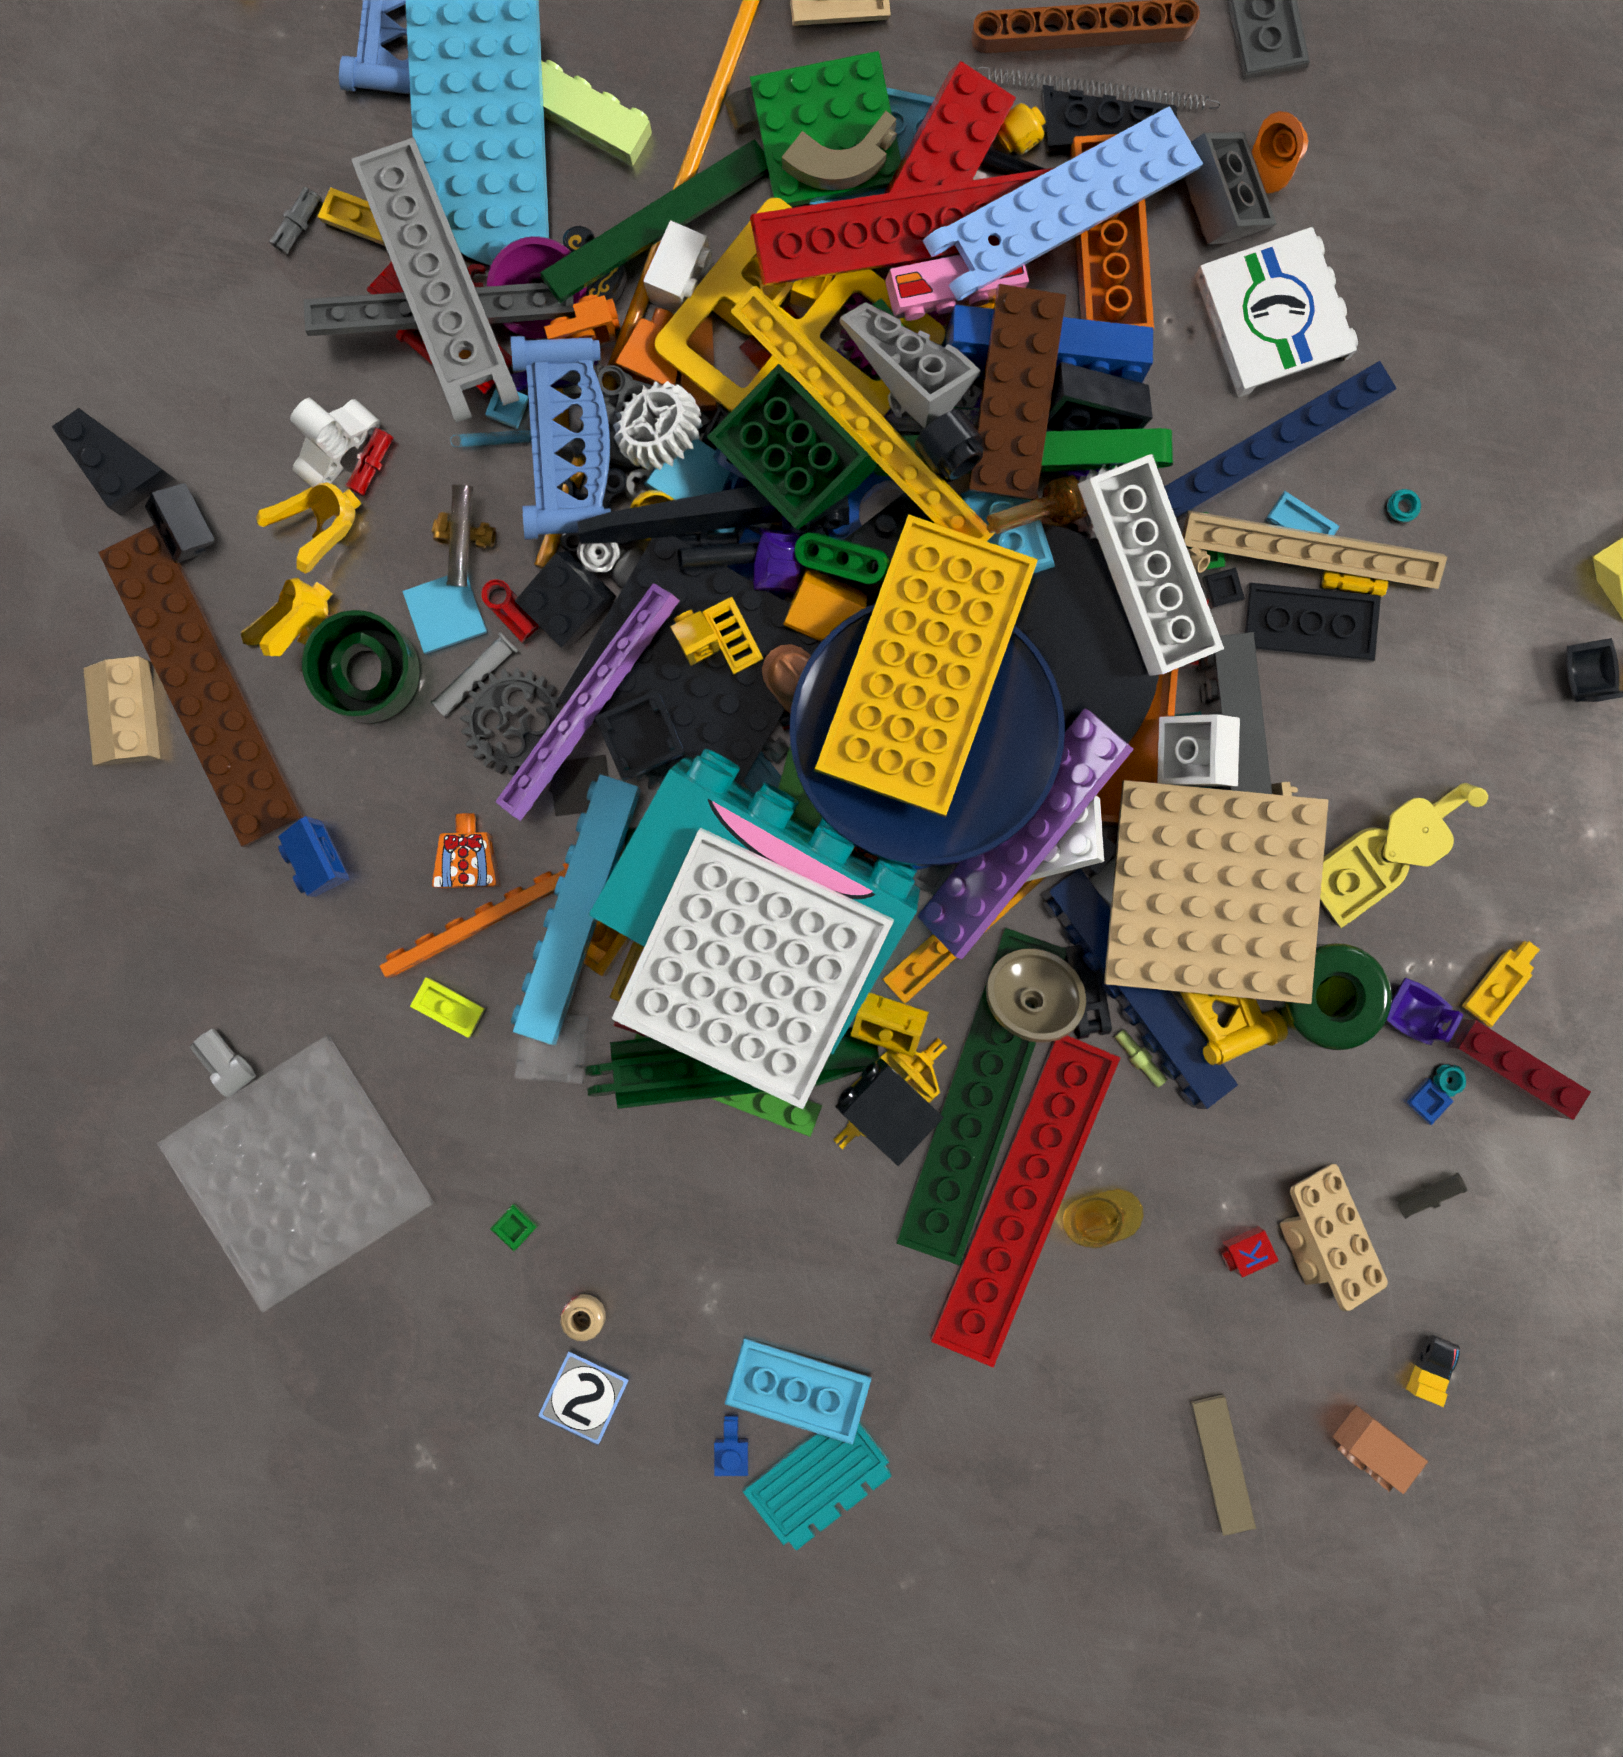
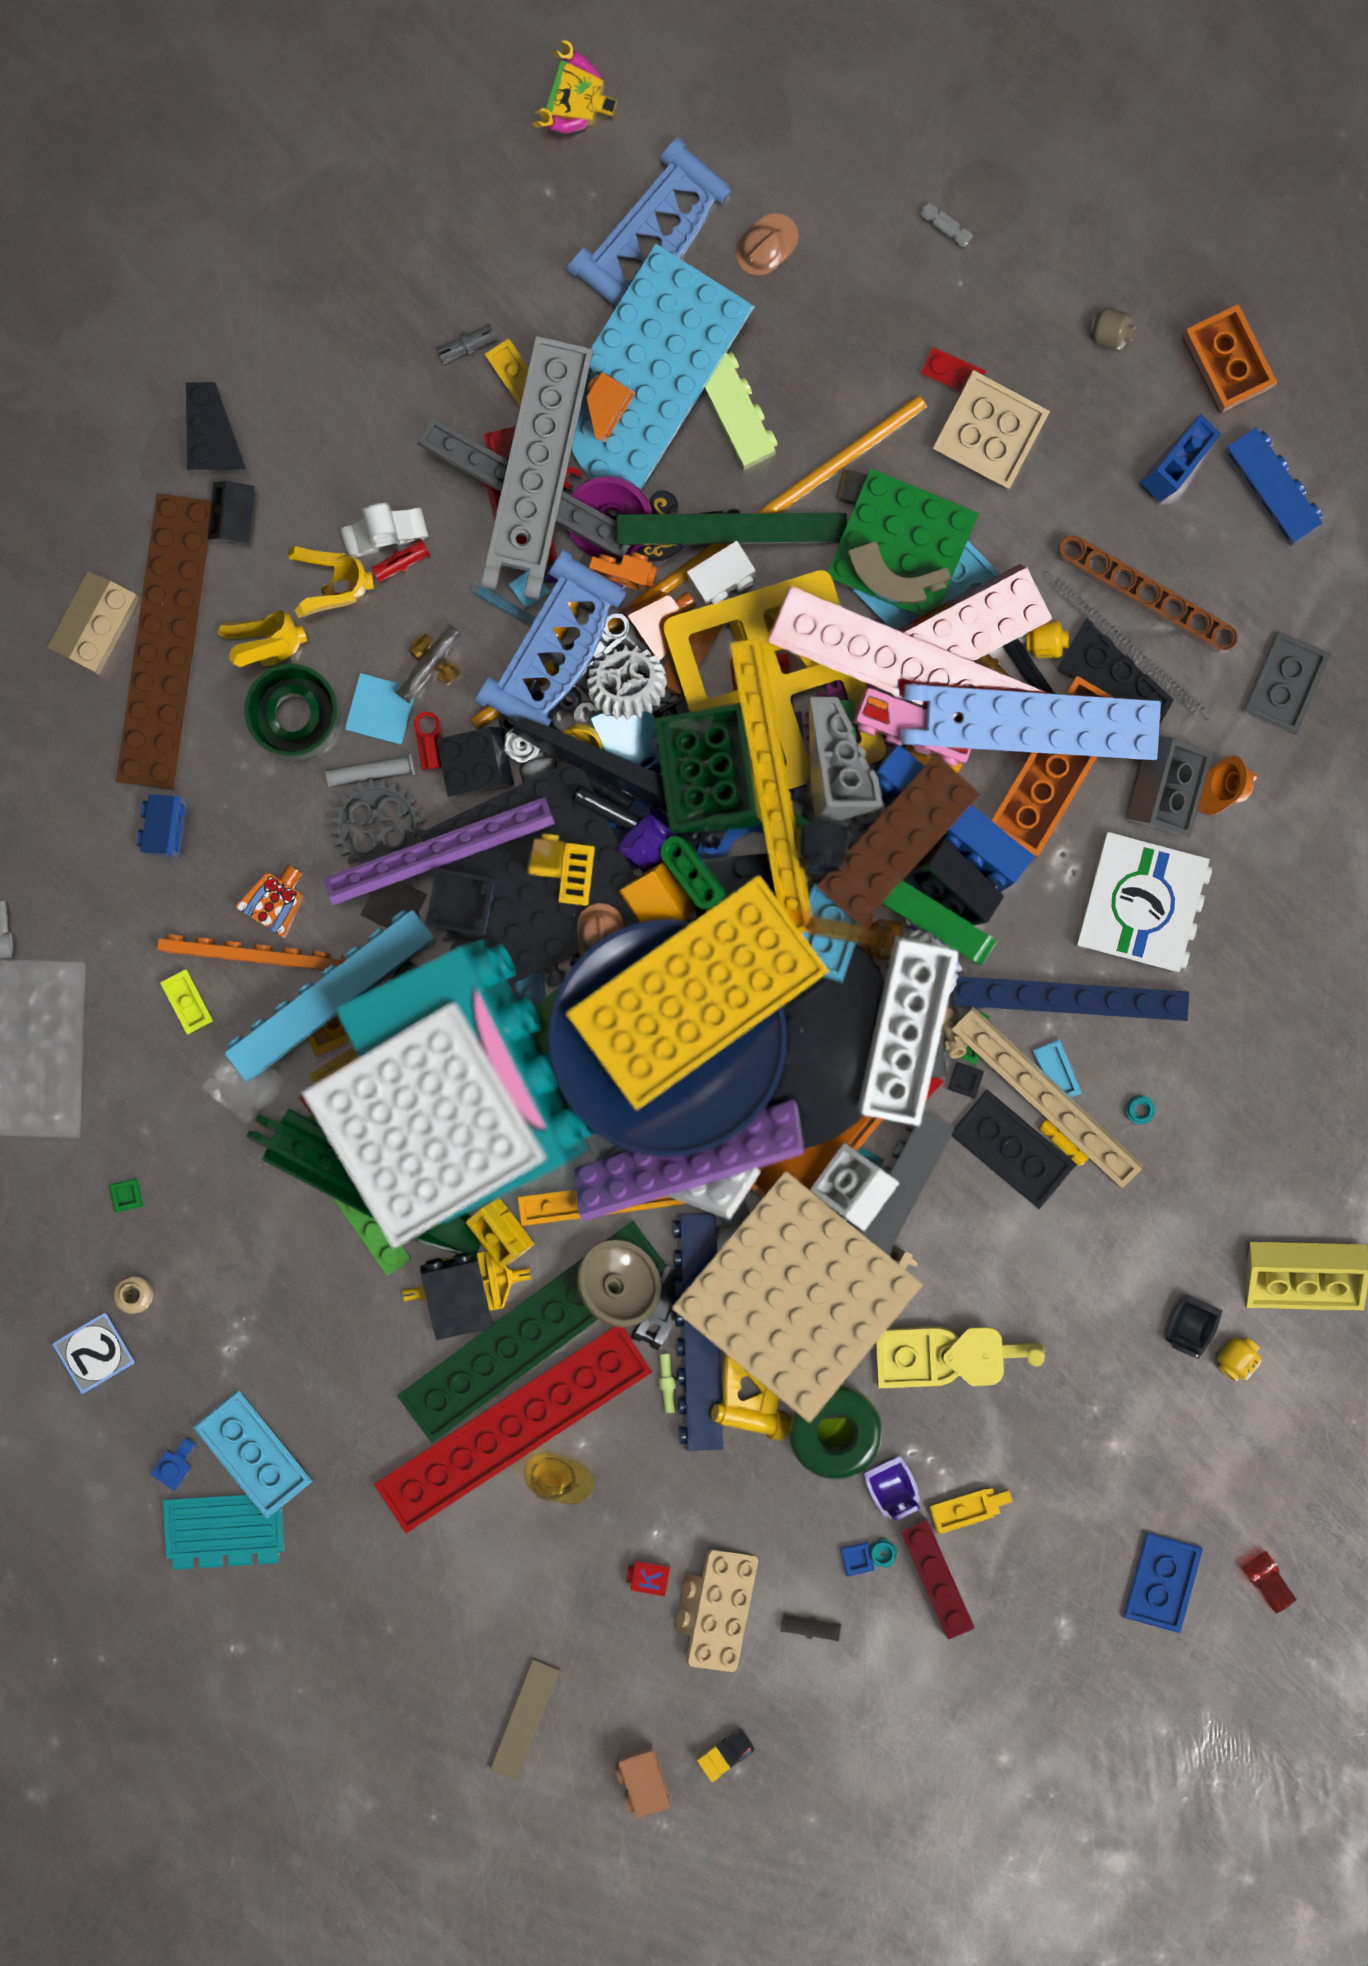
camera: 30 degrees right, 0 degrees up
none -> orange slope [587,372,637,442]

